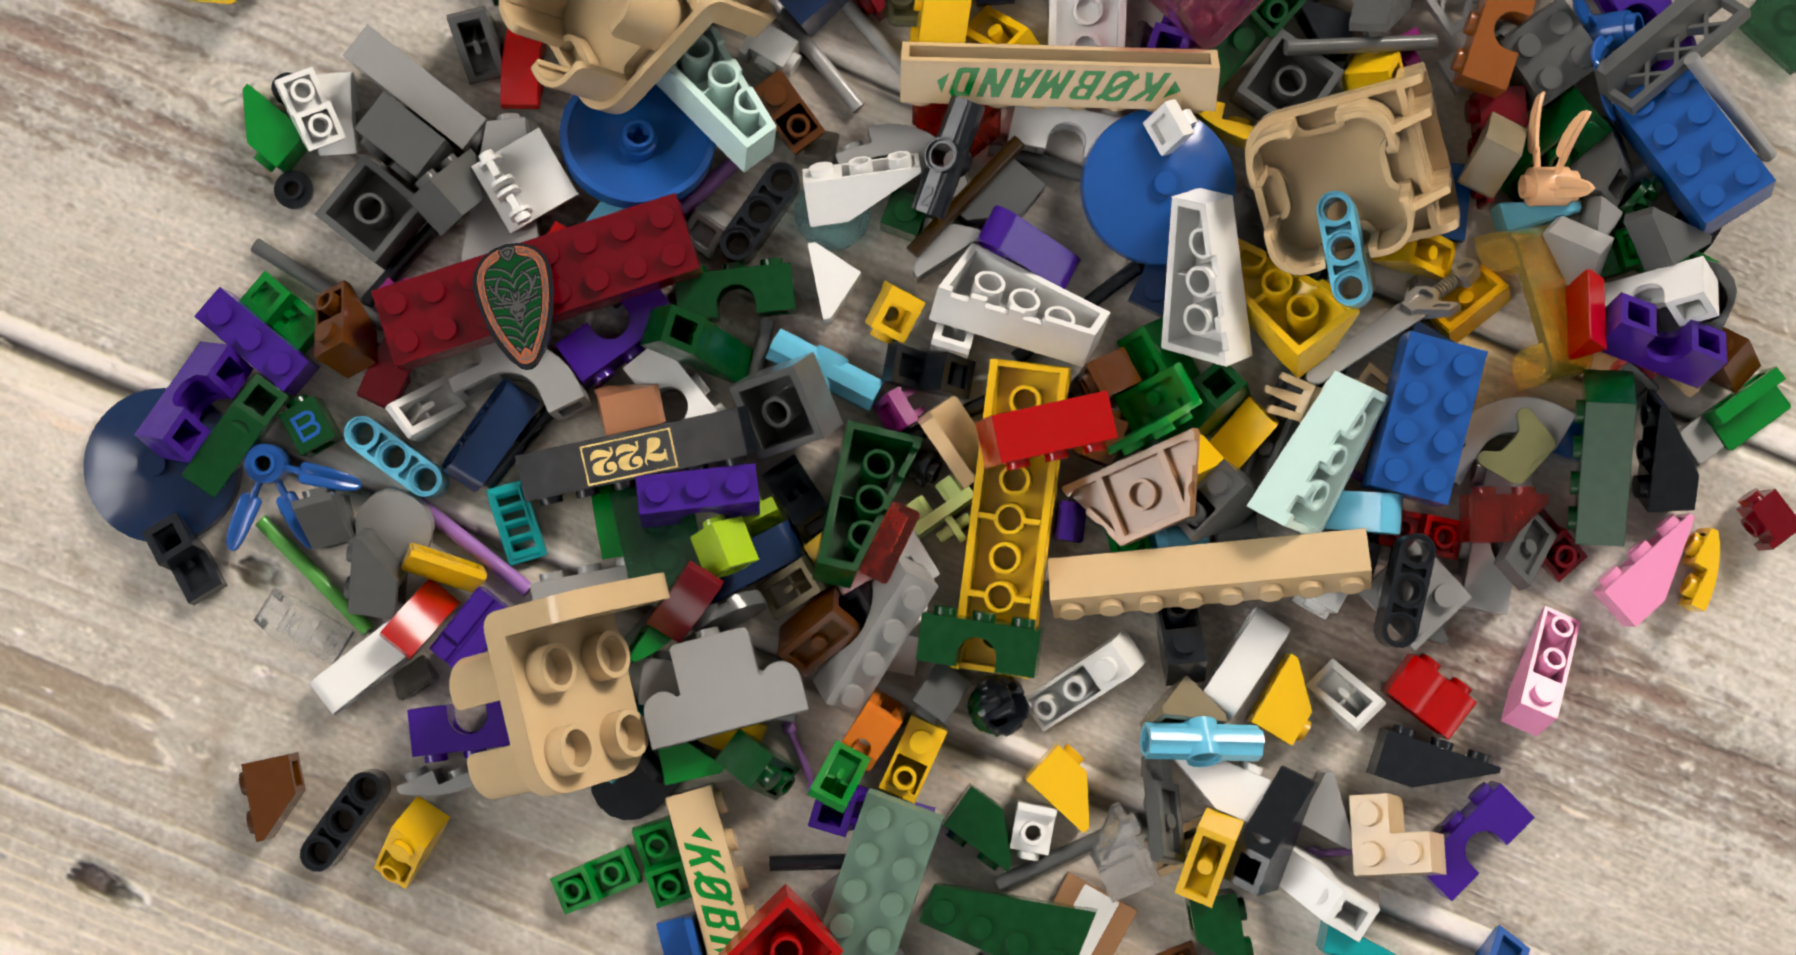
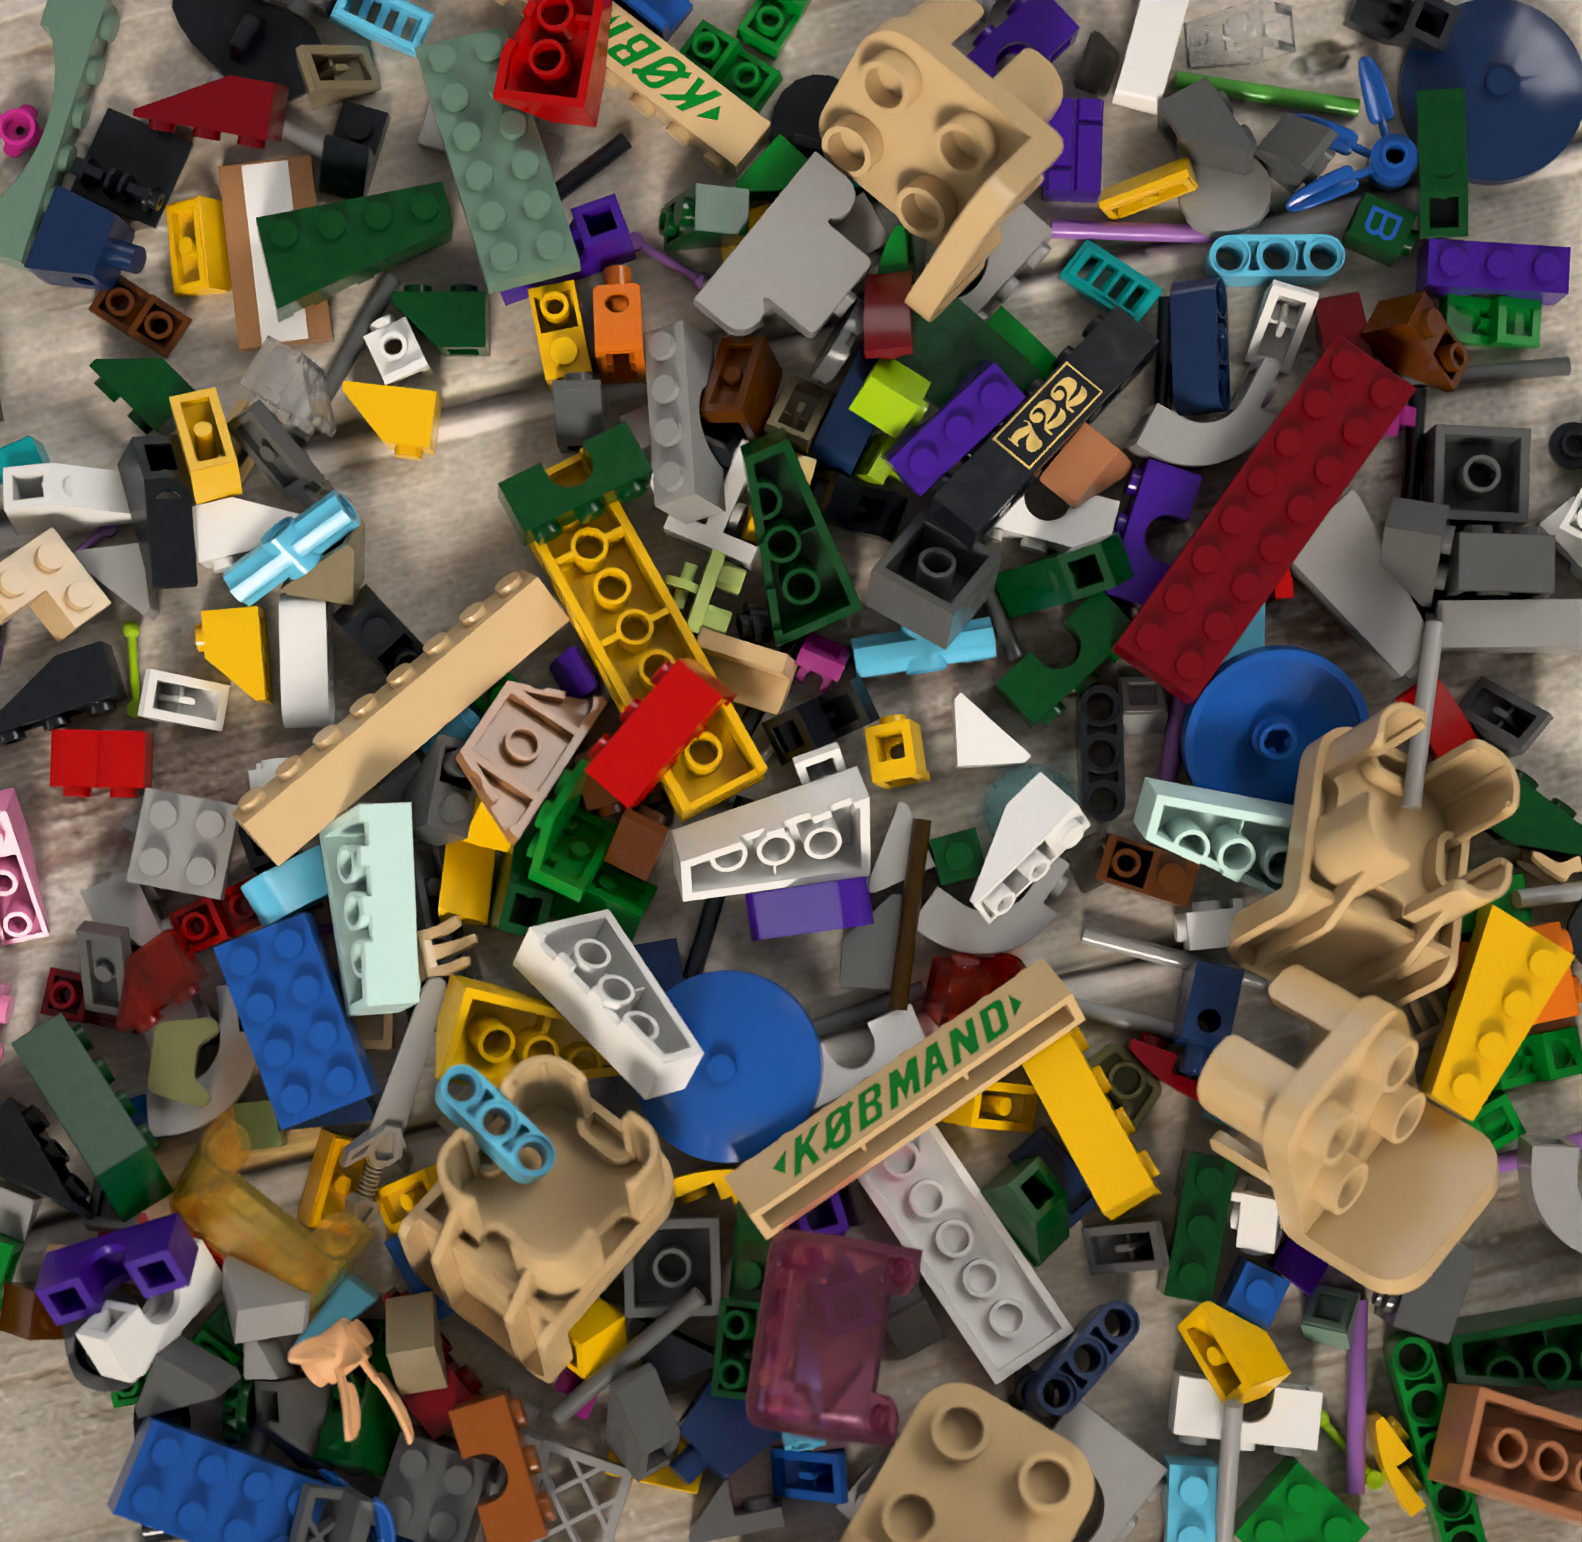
camera: 145 degrees right, 0 degrees up
dark purple arch [134,341,254,463] -> none
slope [380,579,460,660] -> none
white hinge [471,128,578,234] -> none
shield [473,243,555,370] -> none
green slope [807,740,871,814] -> none
clear red slope [859,501,920,584] -> none
black piece [911,95,985,220] -> none
black piece [967,674,1030,737] -> none
white slope [1025,629,1147,732] -> none
white tile [1143,99,1198,156] -> none
black beam [1374,533,1436,648] -> none
red slope [1566,269,1607,360] -> none
none -> lime hinge [122,620,142,718]
none -> sand green slope [233,1099,287,1151]
none -> light grey bar [1401,621,1445,810]

